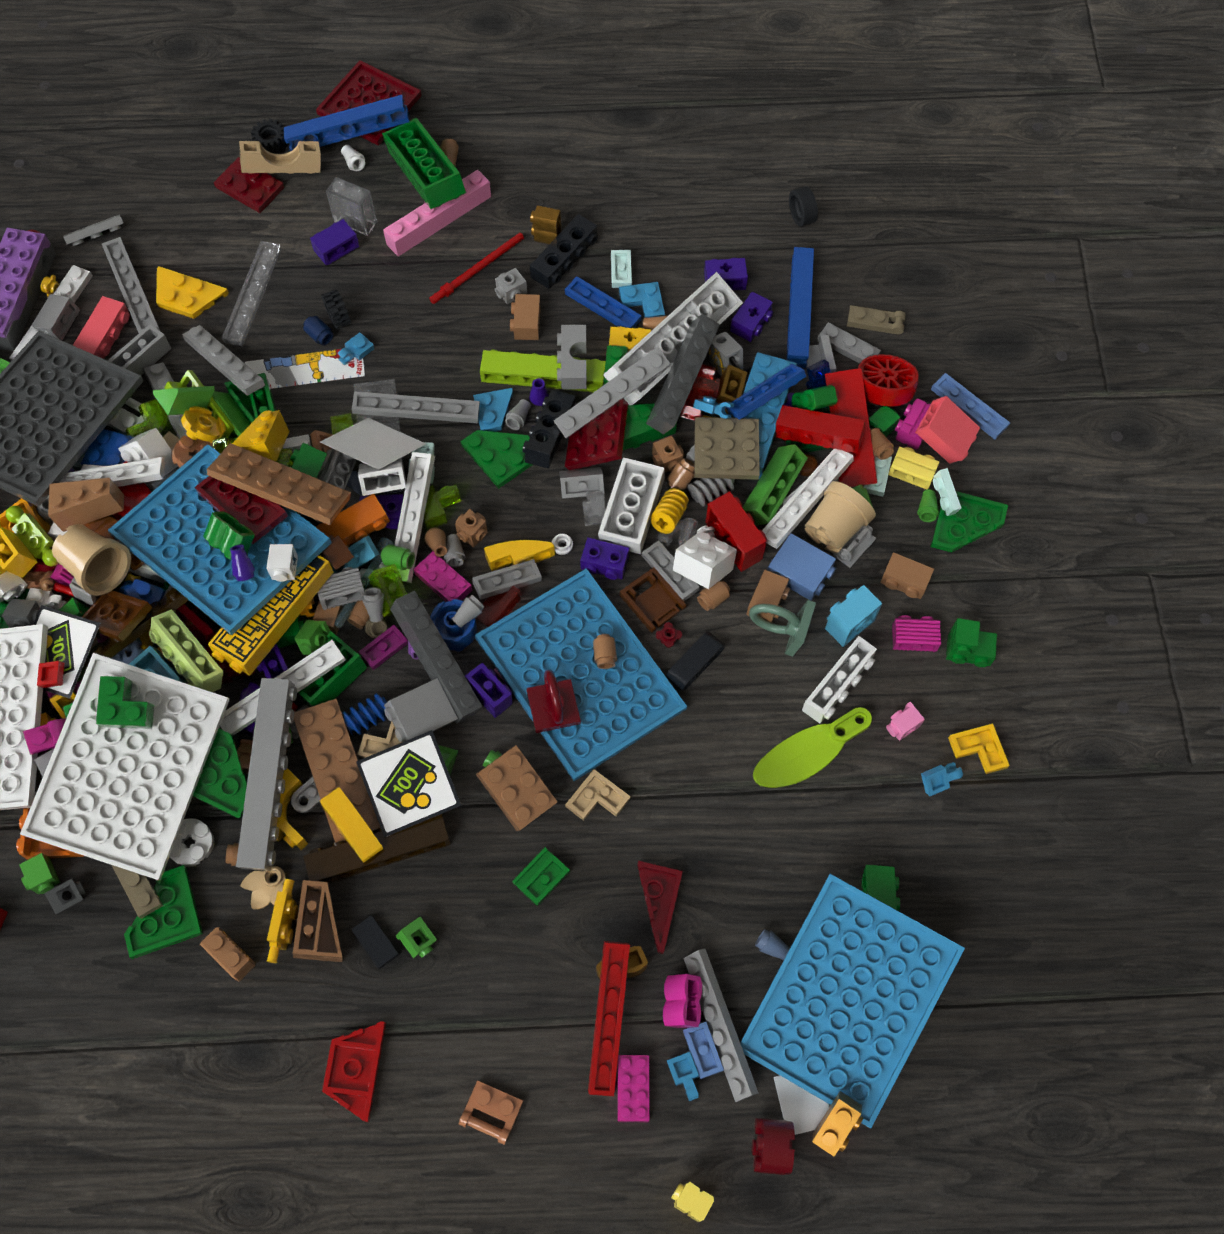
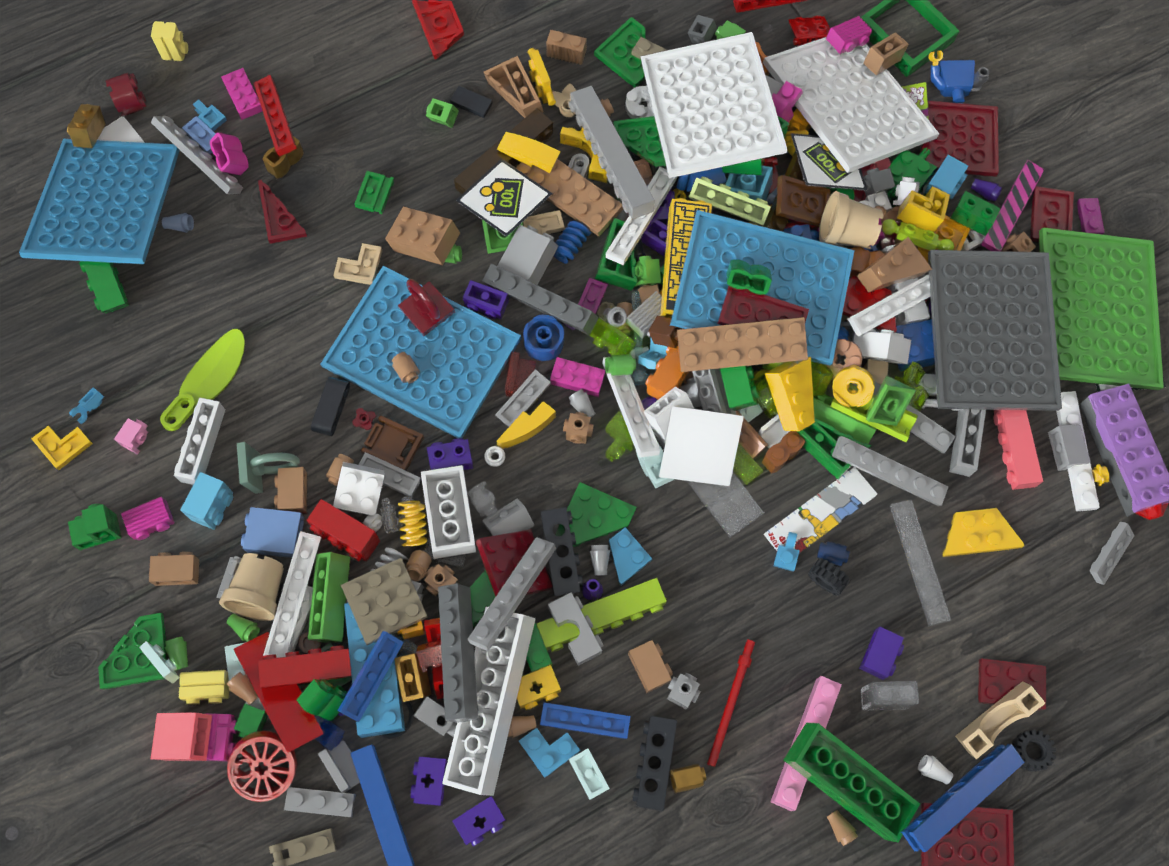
camera: 150 degrees right, 5 degrees up
red plate [37,661,65,688] -> none
green brick [96,676,154,729] -> none
light grey plate [102,237,160,333] -> none
dark purple cone [230,545,255,581] -> none
white brick [267,544,298,582] -> none
light grey plate [352,391,480,423] -> none
medium nougat cone [425,528,447,557] -> none
light grey cone [452,595,484,628] -> none
nougat plate [459,1080,524,1145] -> none
dark azure plate [693,396,734,419] -> none
medium blue plate [931,373,1010,440] -> none
none -> dark orange brick [762,431,805,473]

